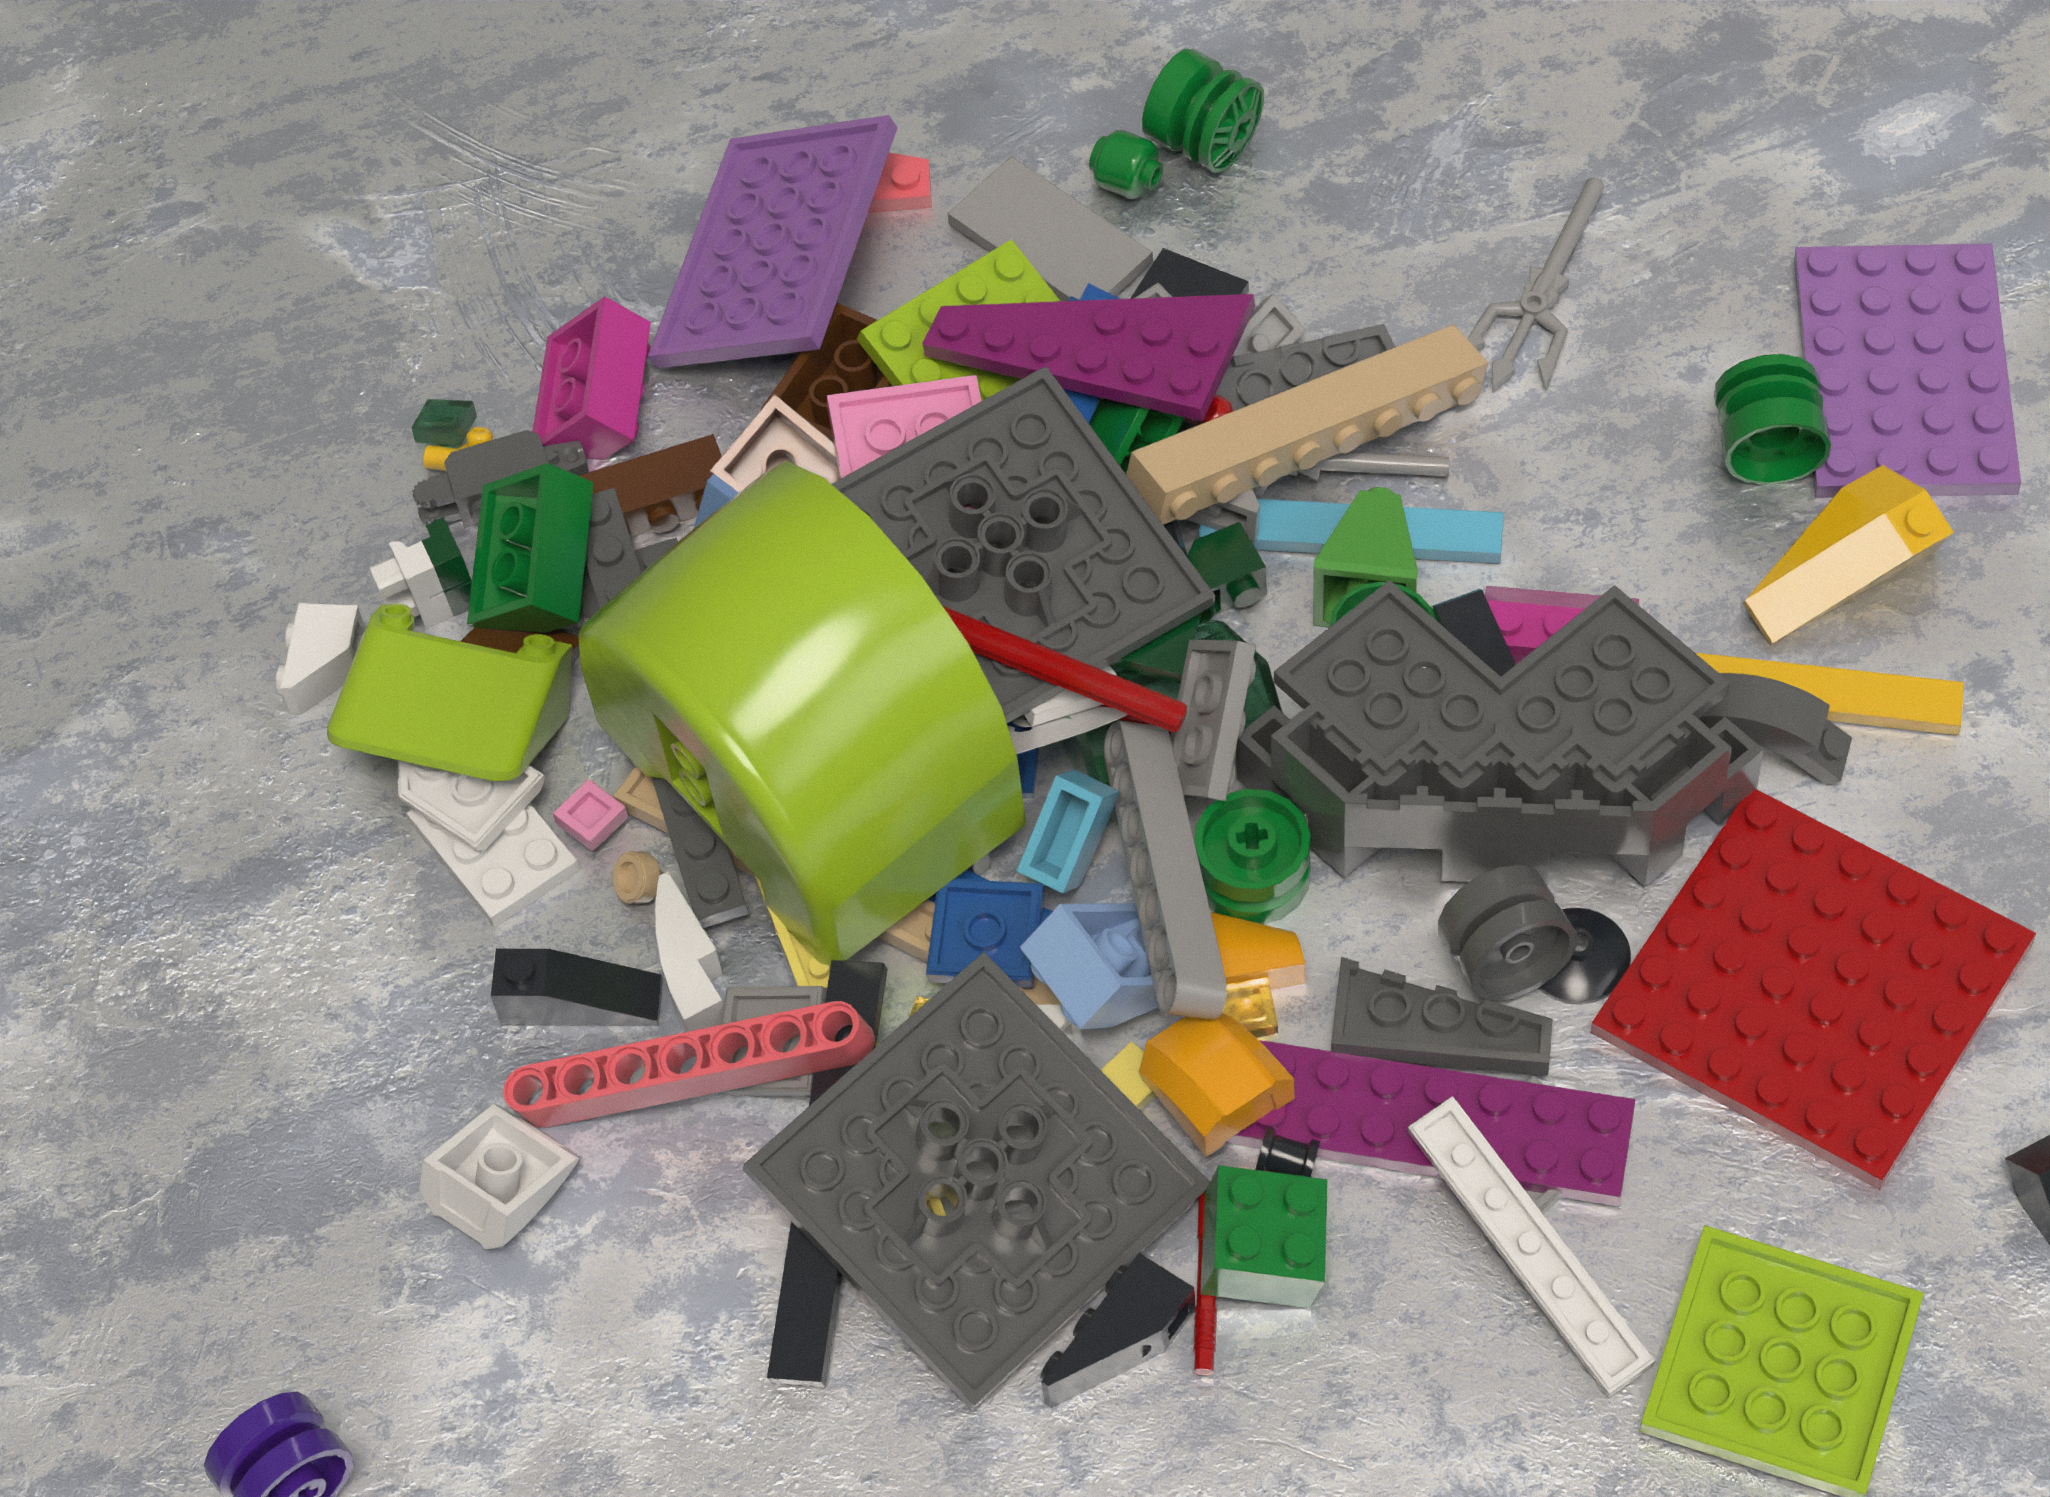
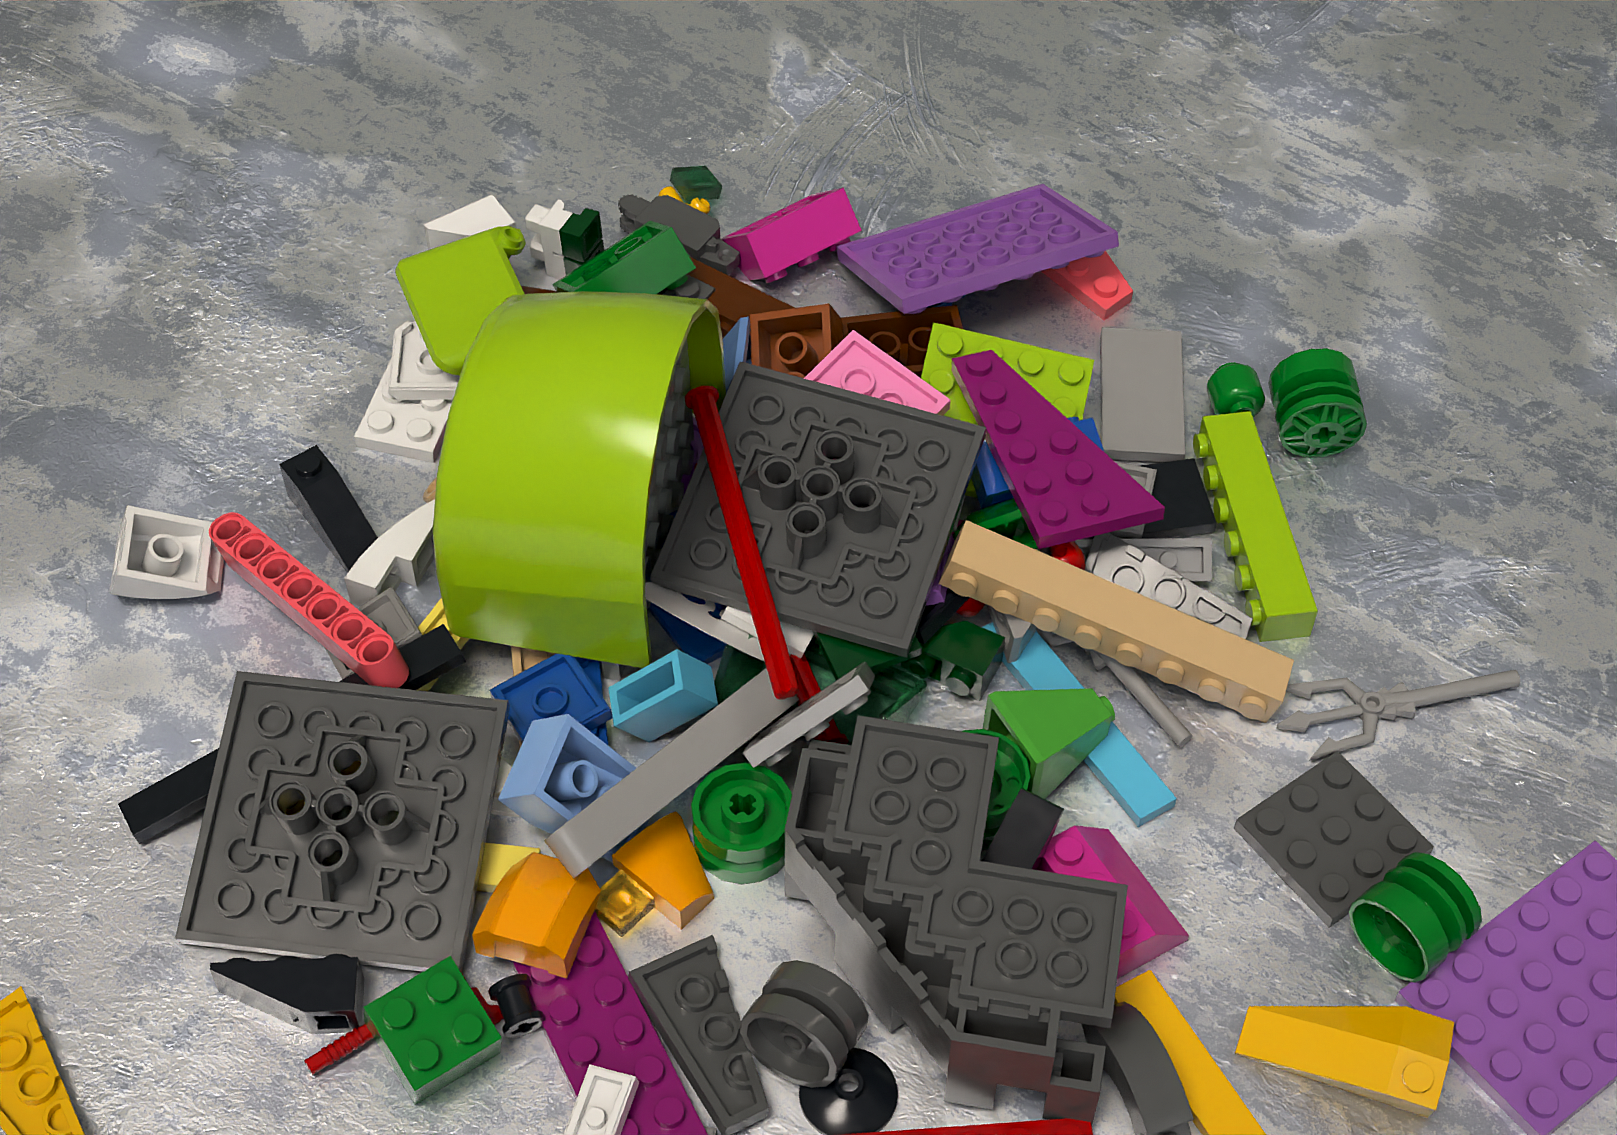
camera: 45 degrees right, 5 degrees down
none -> lime brick [1193,411,1318,642]
none -> dark grey plate [1234,751,1434,928]

